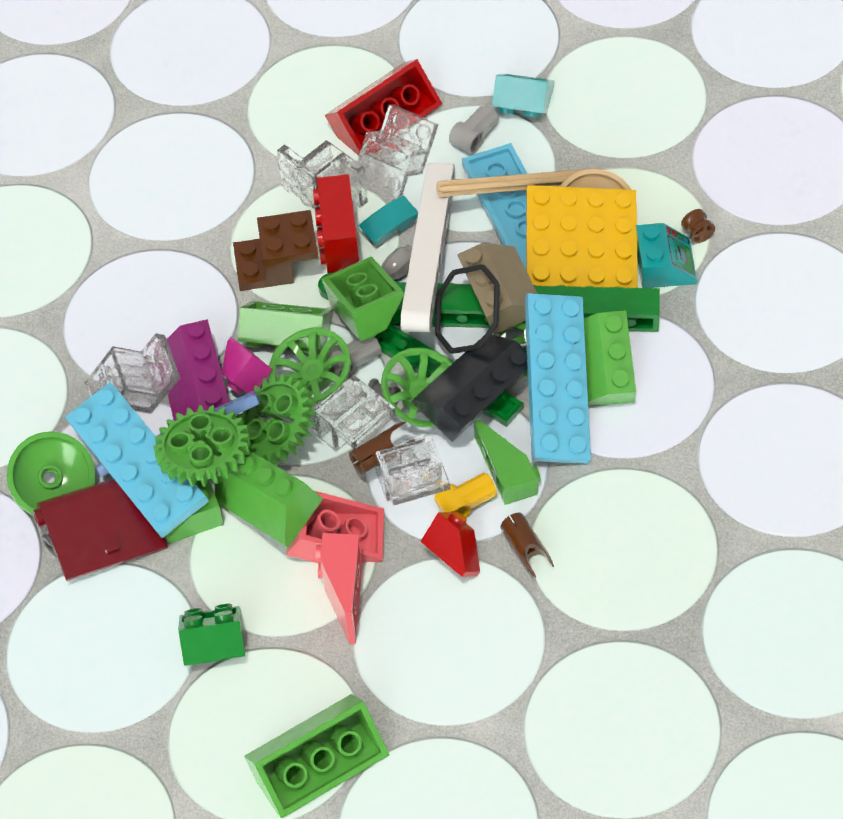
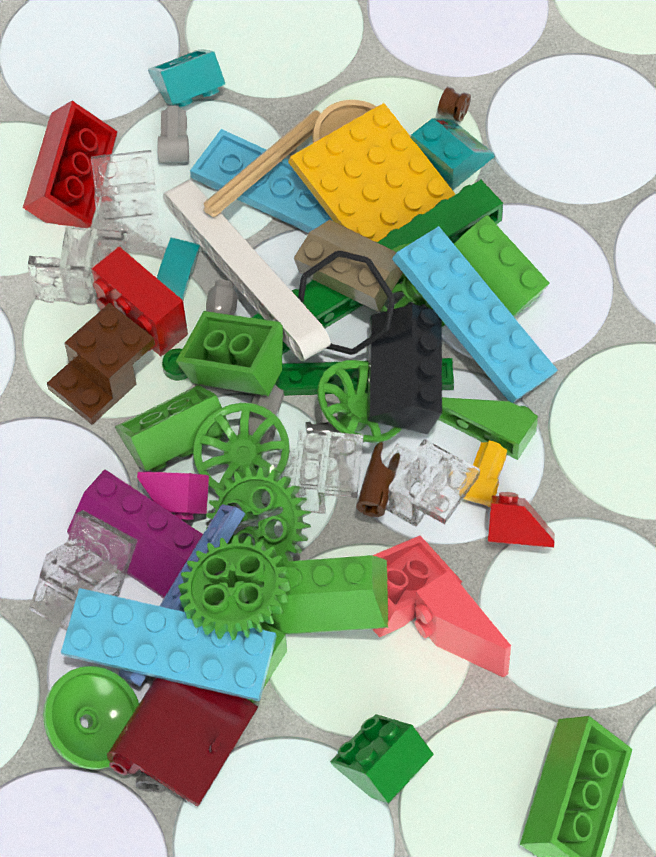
camera: 40 degrees left, 5 degrees up
reddish brown piece [500,512,554,578] -> none

